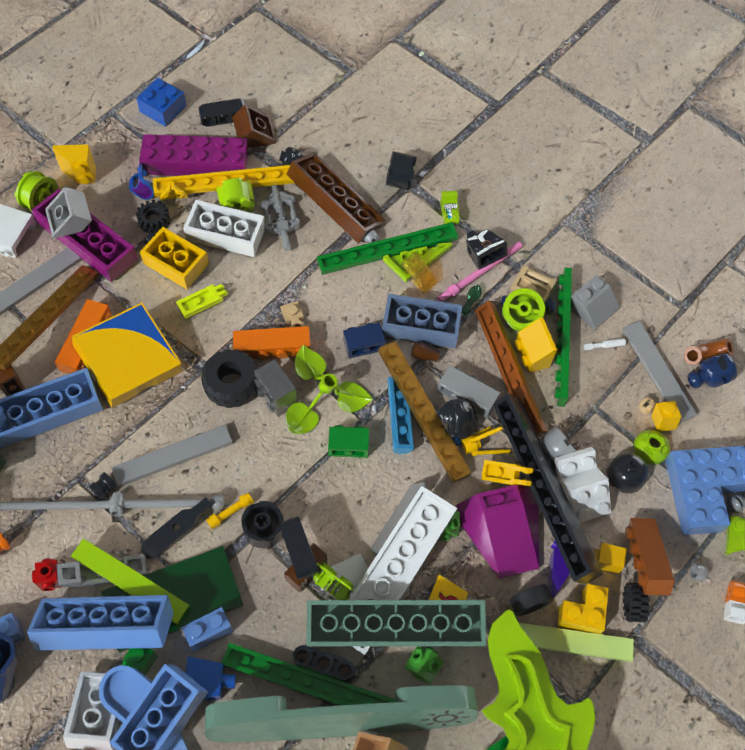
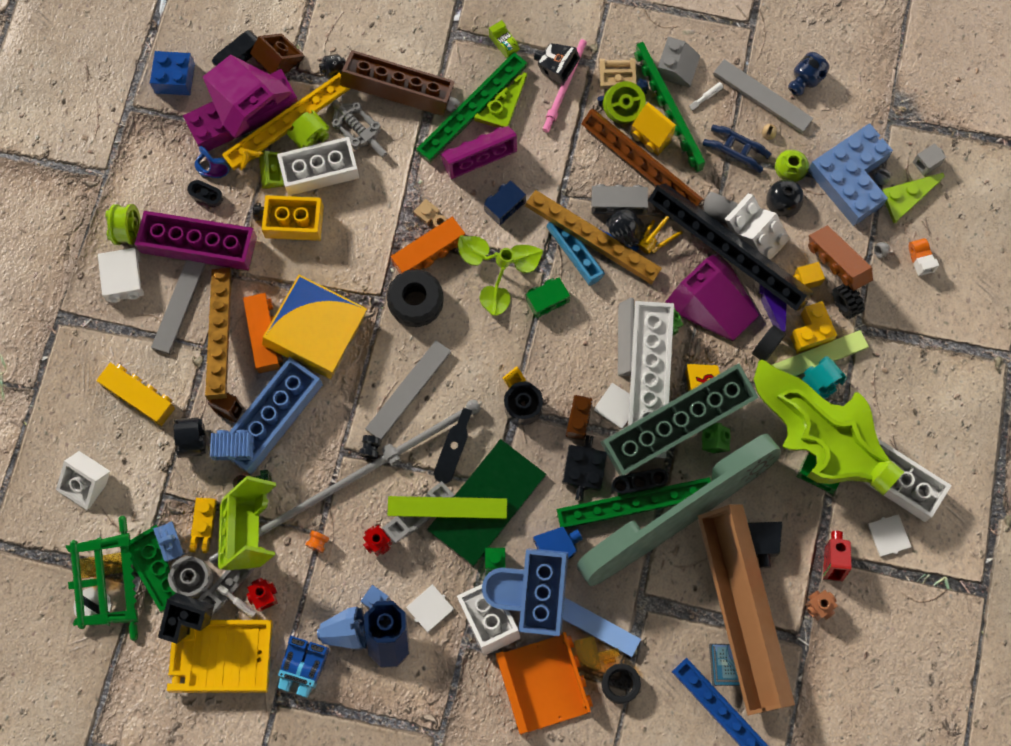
camera: 25 degrees left, 10 degrees up
medium blue brick [27,595,174,651] -> none
light grey slope [45,187,92,238] -> none
yellow slope [52,144,96,184] -> none
black tyre [136,200,170,234] -> none
neon yellow hinge [176,284,228,319] -> none
medium blue brick [182,607,233,652] -> none
yellow bar [206,493,254,530] -> none
flat silver brick [254,359,297,417] -> none
black beam [278,516,319,580] -> none
lime hinge [313,562,354,600] -> none
sand blue brick [382,294,462,348] -> none
black brick [386,151,417,190] -> none
clear yellow slope [401,251,437,294] -> none
reddish brown cone [411,341,440,362] -> none
clear green piece [461,285,482,315] -> none
yellow hinge [481,460,534,486] -> none
yellow brick [651,401,682,432] -> none
dark orange cylinder [683,338,734,365] -> none
none -> black plate [187,180,223,207]
none -> magenta wedge [203,54,291,138]
none -> lime slope [259,150,284,189]
none -> white piece [406,584,454,633]
none -> magenta slope [441,126,517,180]
none -> yellow slope [503,366,526,389]
none -> black plate [562,435,607,501]
none -> dark blue piece [703,124,772,174]
none -> teal brick [802,356,847,399]

